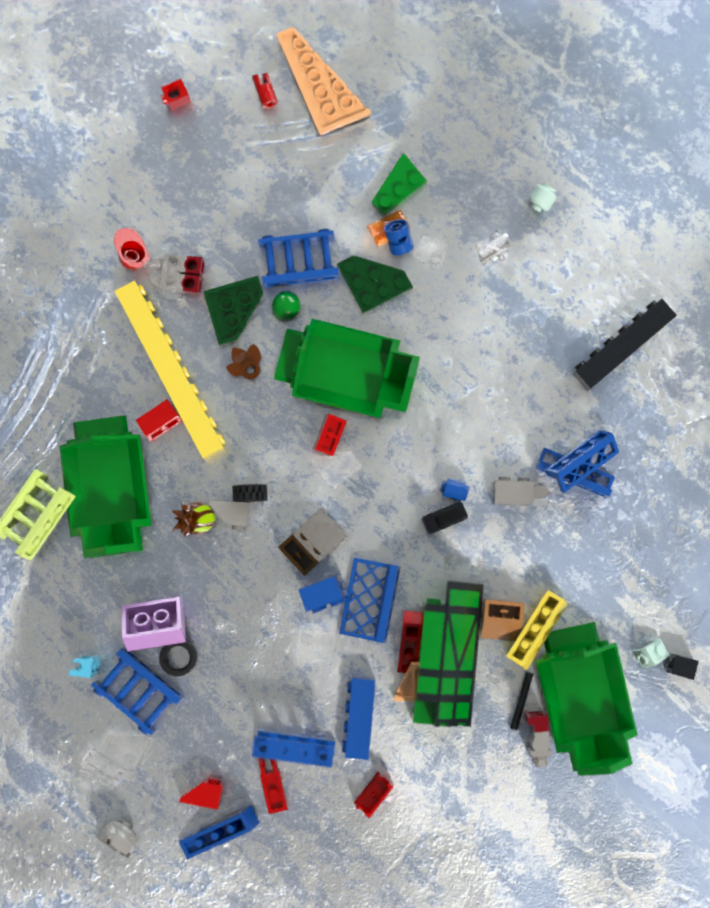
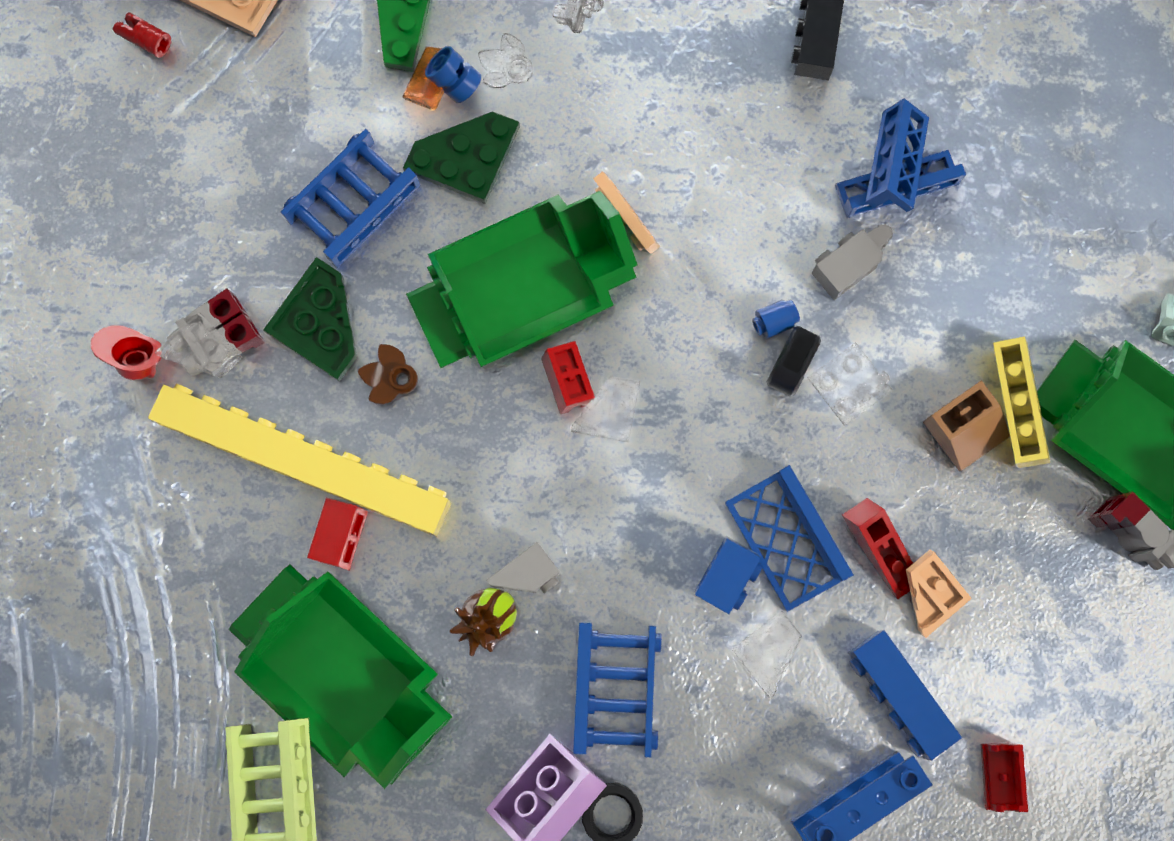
camera: 40 degrees left, 5 degrees down
red brick [160,79,191,111] -> none
black tyre [232,484,268,502] -> none
green hair [272,291,301,322] -> none
slope [278,508,348,576] -> none
panel [411,581,484,727] -> none
black bar [510,672,534,730] -> none
none -> blue fence [573,623,662,757]
none -> light nougat plate [593,171,660,254]

